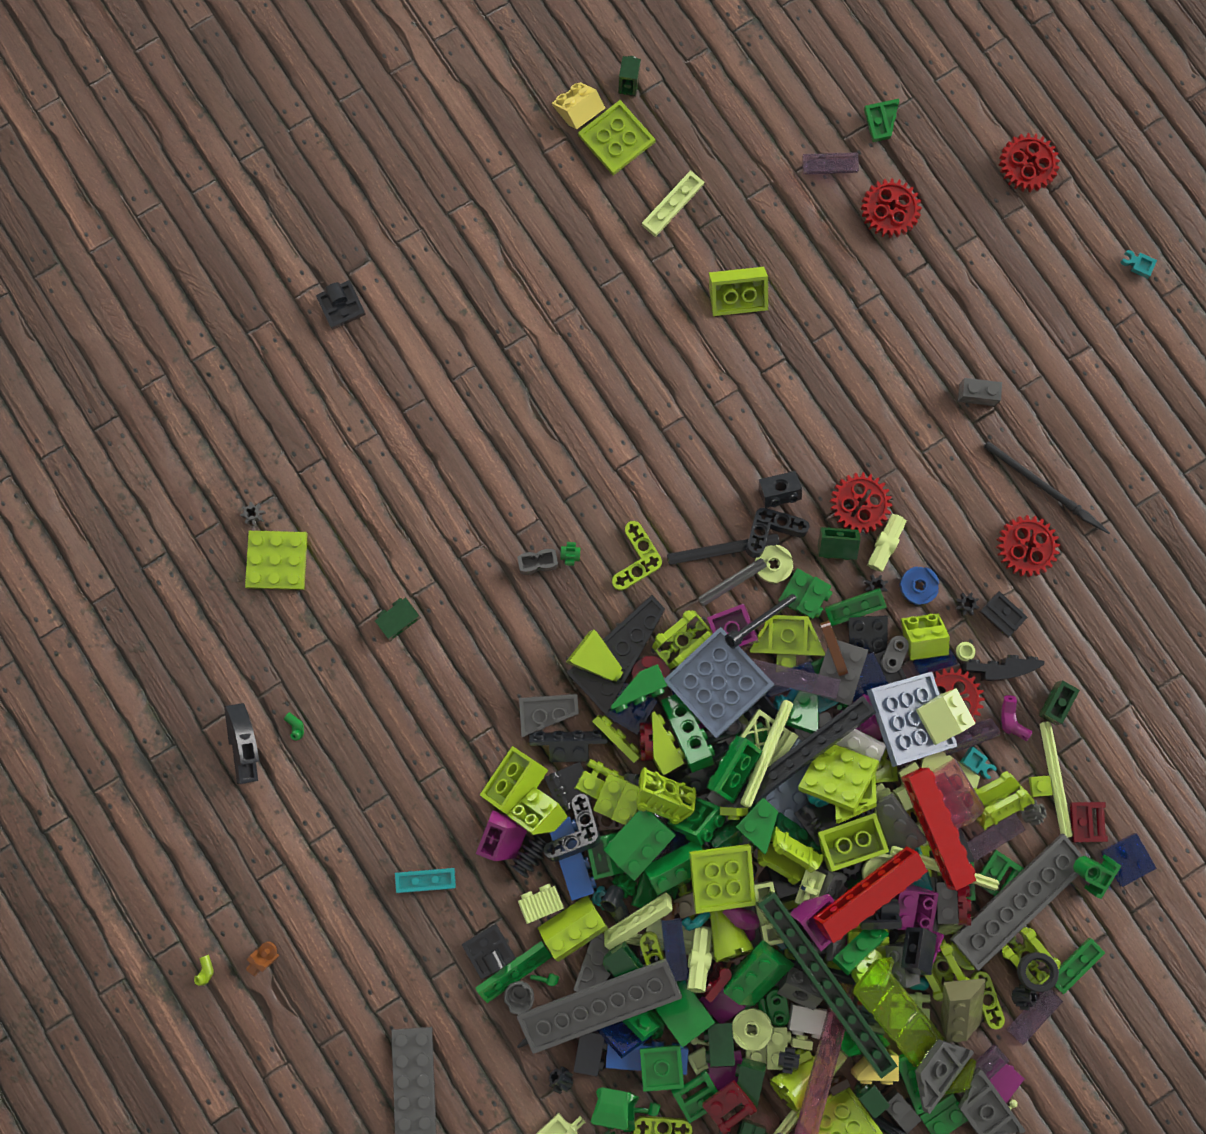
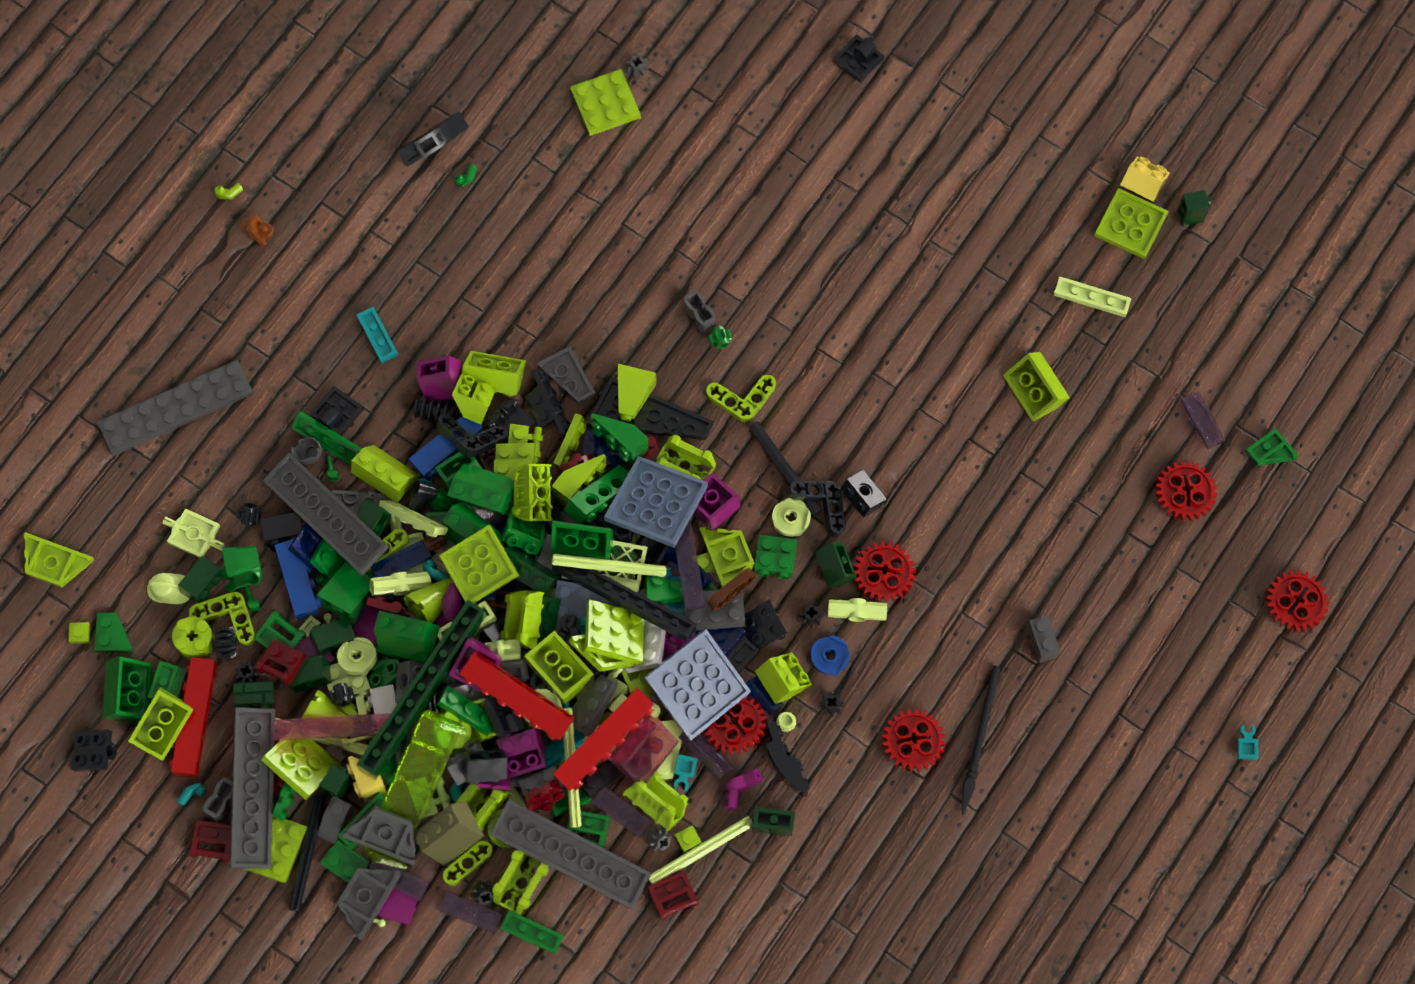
camera: 70 degrees right, 10 degrees down
dark green brick [375,597,421,641] -> none
yellowish green brick [518,883,564,924] -> none
green plate [640,1045,684,1092] -> none
dark grey axle [698,558,767,606] -> none
lime plate [720,807,748,820] -> none
black piece [725,594,797,649] -> none
green wing [736,798,778,855] -> none
green plate [825,588,887,626] -> none
dark grey plate [881,636,909,673] -> none
yellowish green slope [916,688,975,745] -> none
black plate [979,591,1028,638] -> none
black tyre [1017,952,1059,992] -> none
green pin [1073,855,1122,899] -> none
clear blue hinge [1101,833,1157,887] -> none

